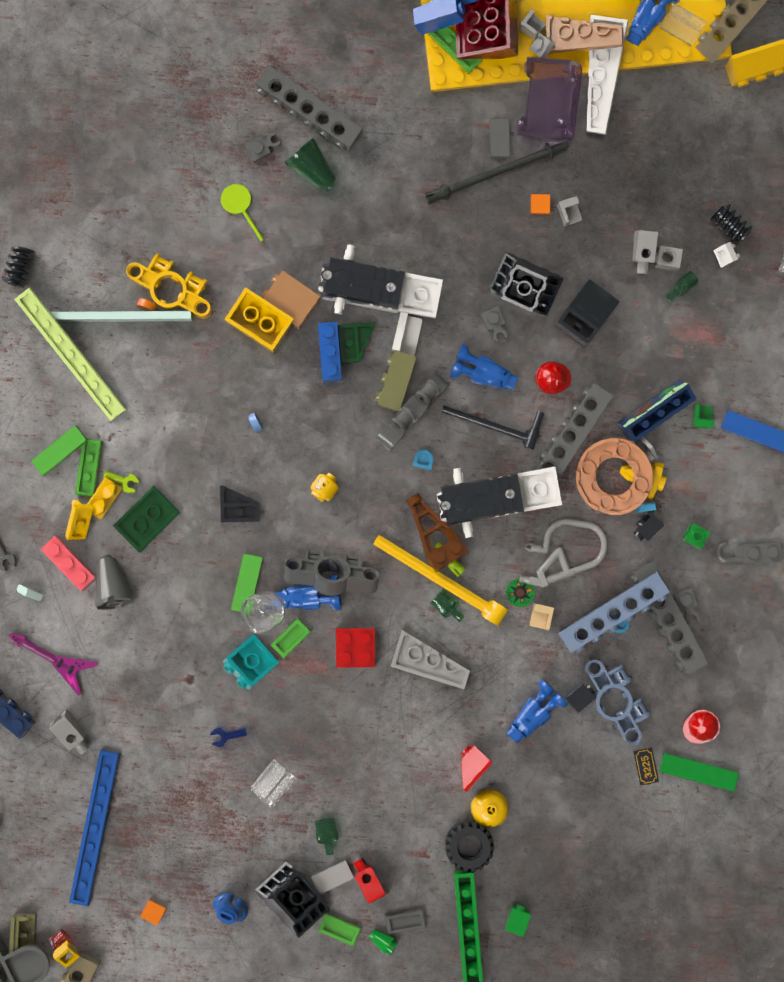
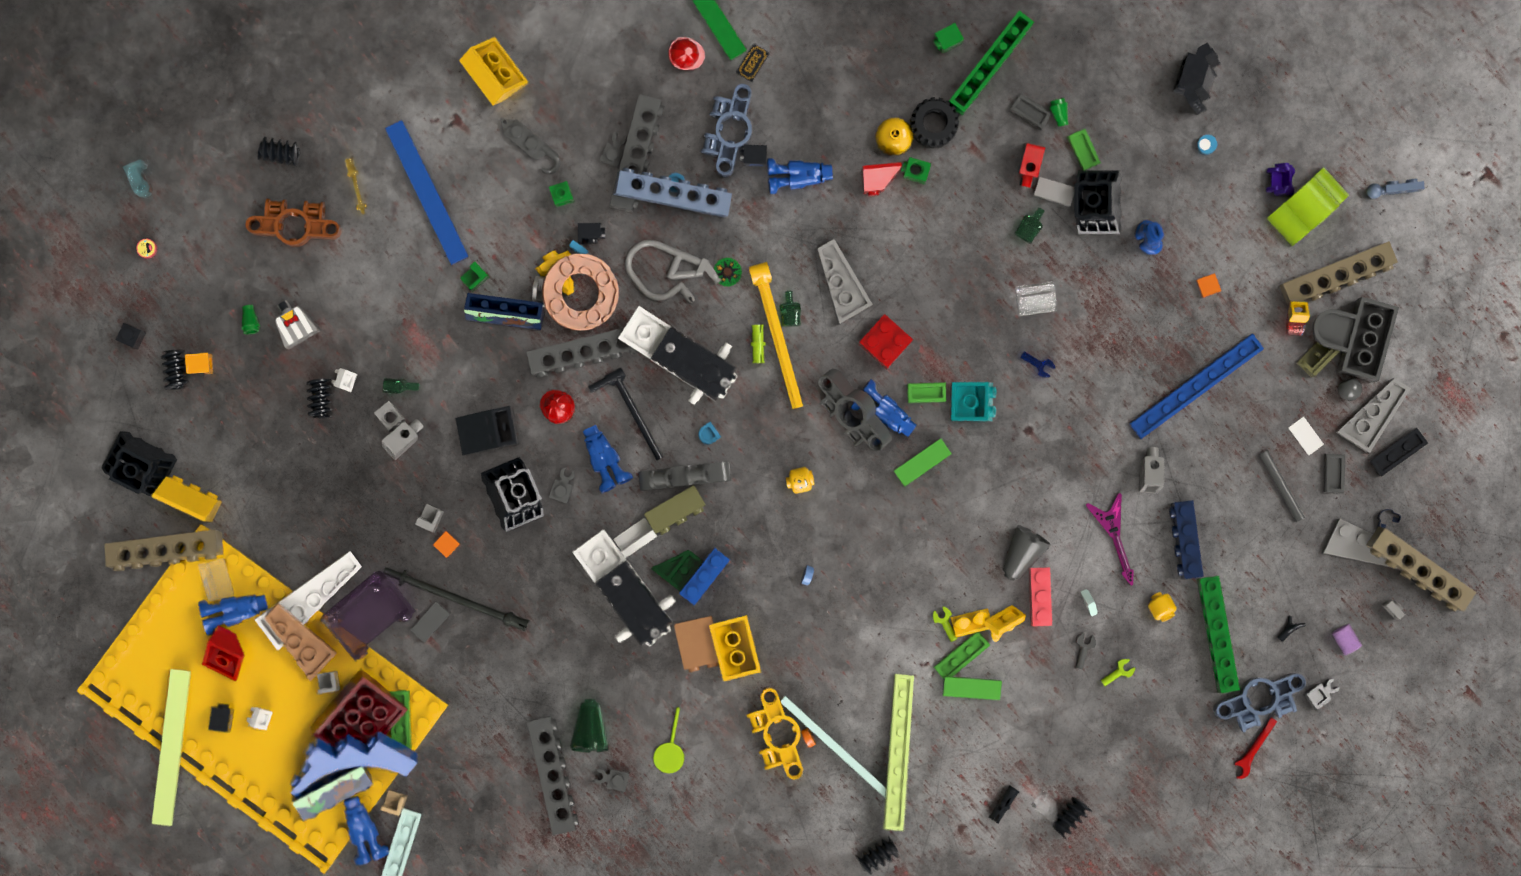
camera: 135 degrees left, 0 degrees up
dark green tile [113,485,181,553] -> none
black wing [220,485,260,523] -> none
clear brick [241,591,286,633] -> none
reddish brown plate [406,493,469,573] -> none
light grey plate [529,33,555,60] -> none
tan panel [529,603,554,630] -> none
none -> green brick [901,157,931,184]

